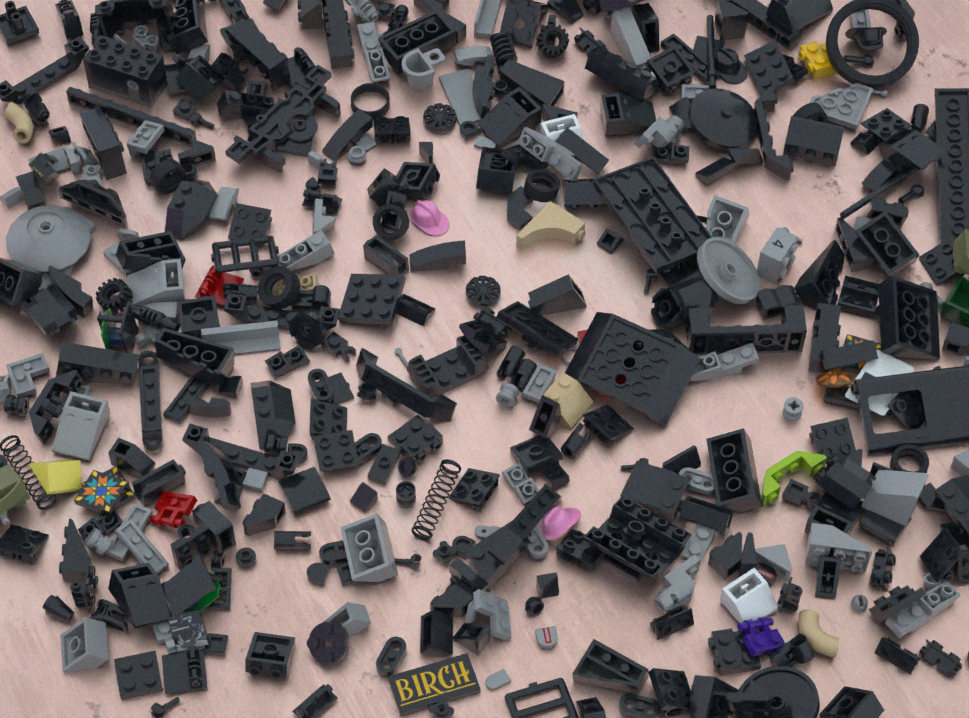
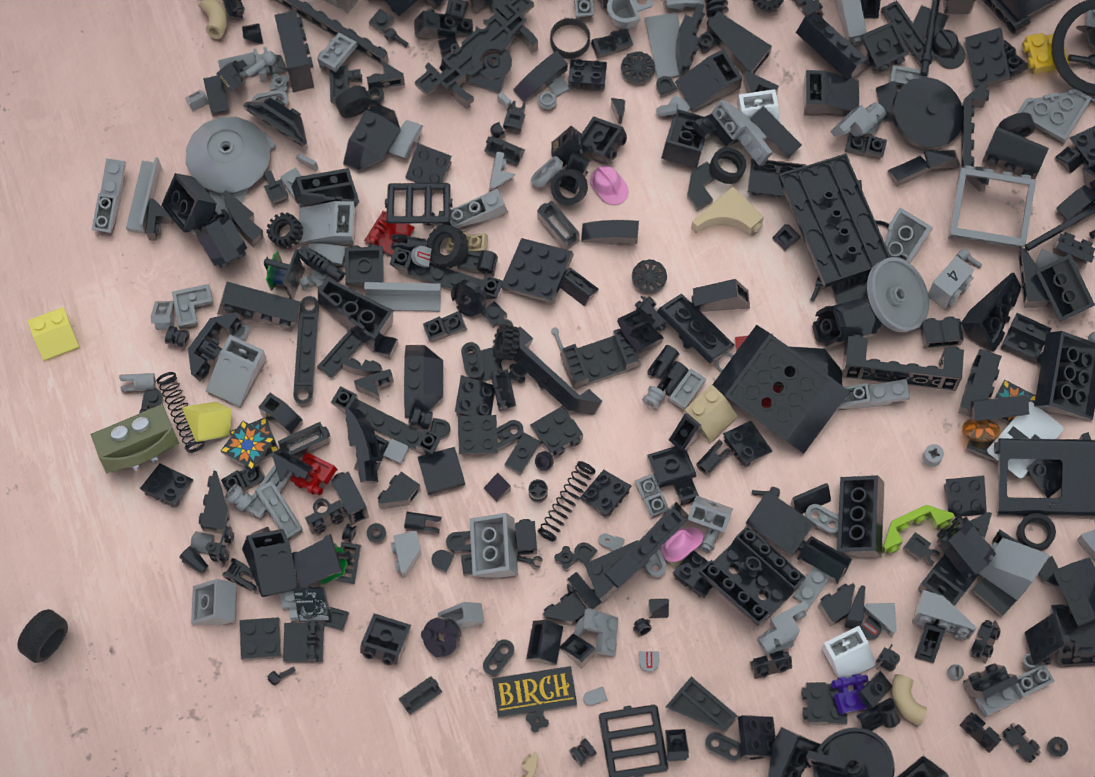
camera: 10 degrees right, 15 degrees up
none -> light grey slope [190,531,215,554]
none -> light grey bar [245,51,277,77]
none -> black plate [264,170,289,205]
none -> black slope [272,448,313,482]
none -> black slope [354,369,394,401]
none -> light grey slope [391,531,421,578]
none -> light grey tile [411,246,431,267]
none -> black hinge [490,369,516,411]
none -> black tyre [493,324,520,361]
none -> black slope [515,519,537,556]
none -> light grey plate [531,156,563,188]
none -> black slope [591,29,633,58]
none -> light grey piece [656,103,678,116]
none -> light grey brick [687,495,733,533]
none -> light grey pin [700,527,720,553]
none -> black plate [857,671,892,710]
none -> light grey window [948,166,1036,248]

